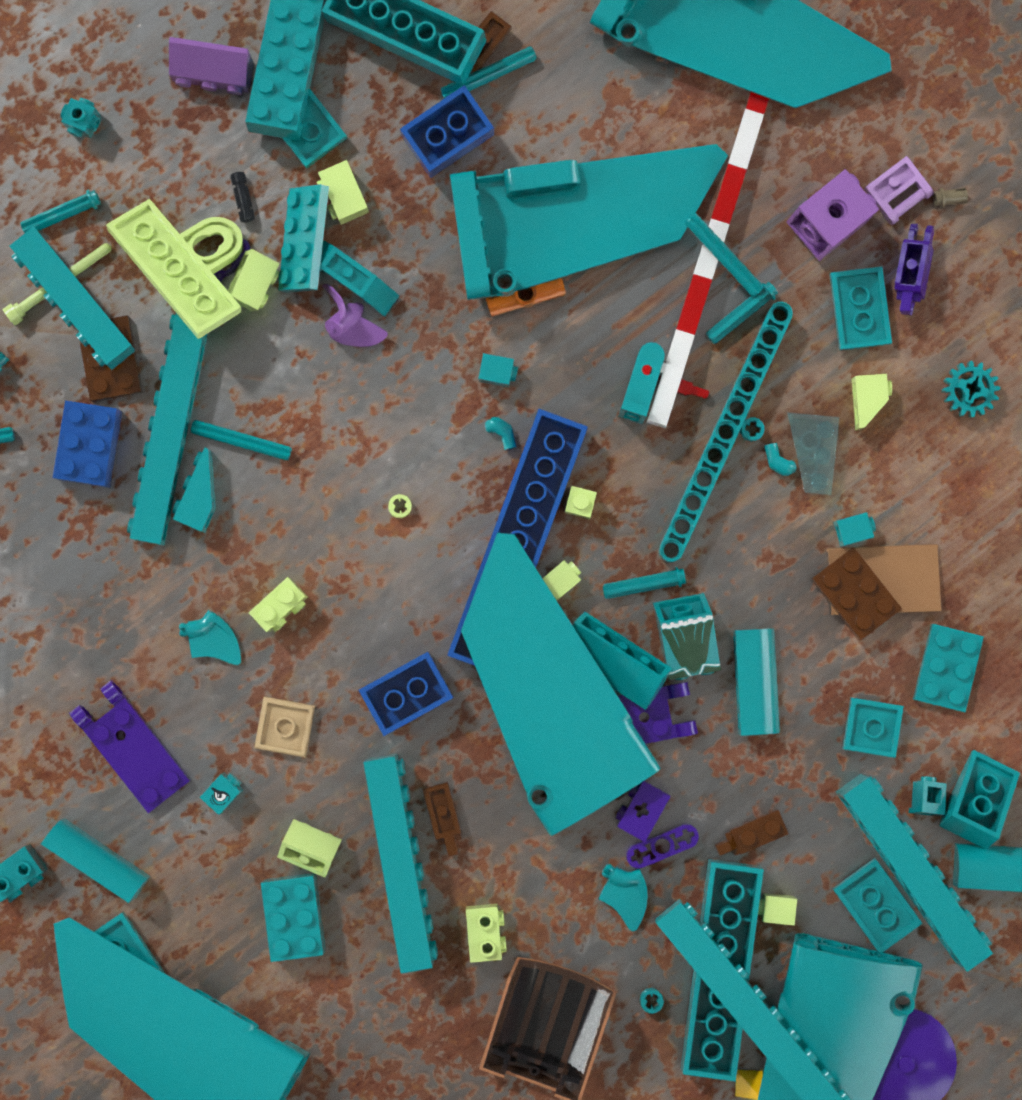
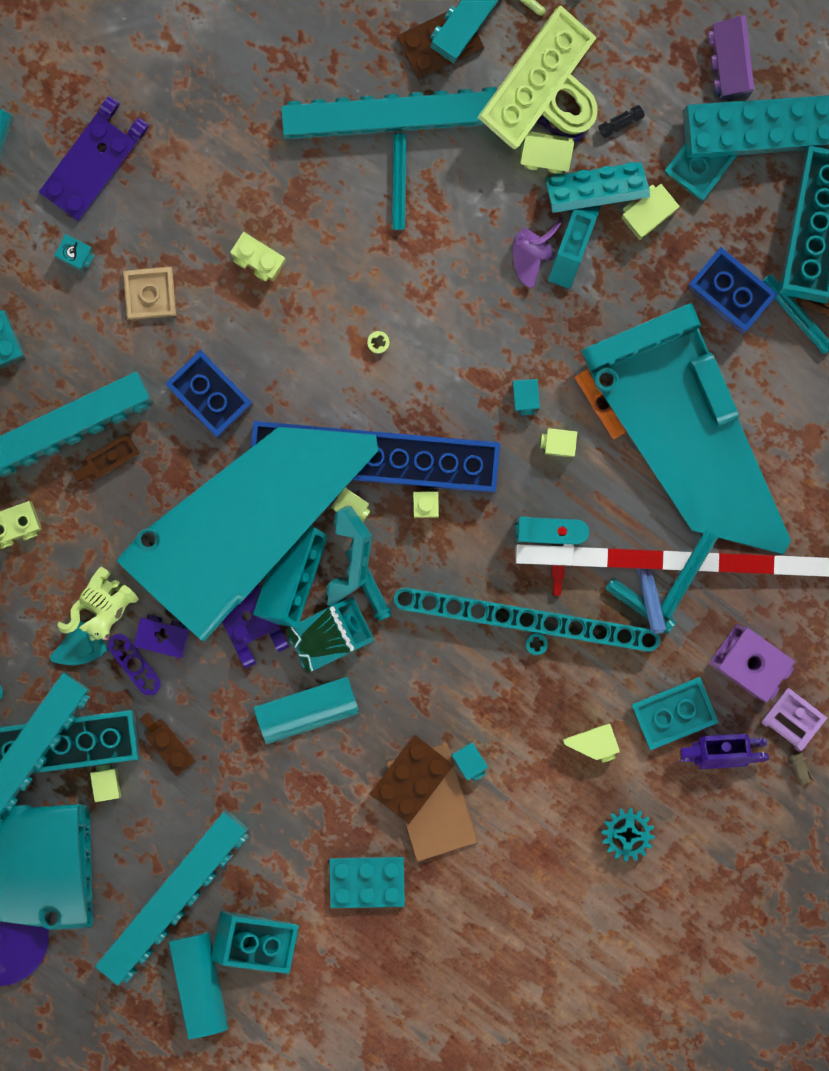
camera: 70 degrees right, 0 degrees up
blue brick [52,400,123,488] -> none
teal slope [172,447,216,533] -> none
teal arm [179,610,241,665] -> none
yellowish green brick [277,819,342,878] -> none
teal arm [485,417,517,450] -> none
teal arm [764,443,797,476] -> none
clear light blue wing [787,412,840,496] -> none
teal plate [832,858,923,953] -> none
teal plate [842,697,904,758] -> none
teal brick [909,776,947,816] -> none
none -> yellowish green animal [57,566,139,641]
none -> teal slope [326,505,372,606]
none -> yellowish green brick [540,428,577,458]
none -> medium blue axle [637,569,666,634]

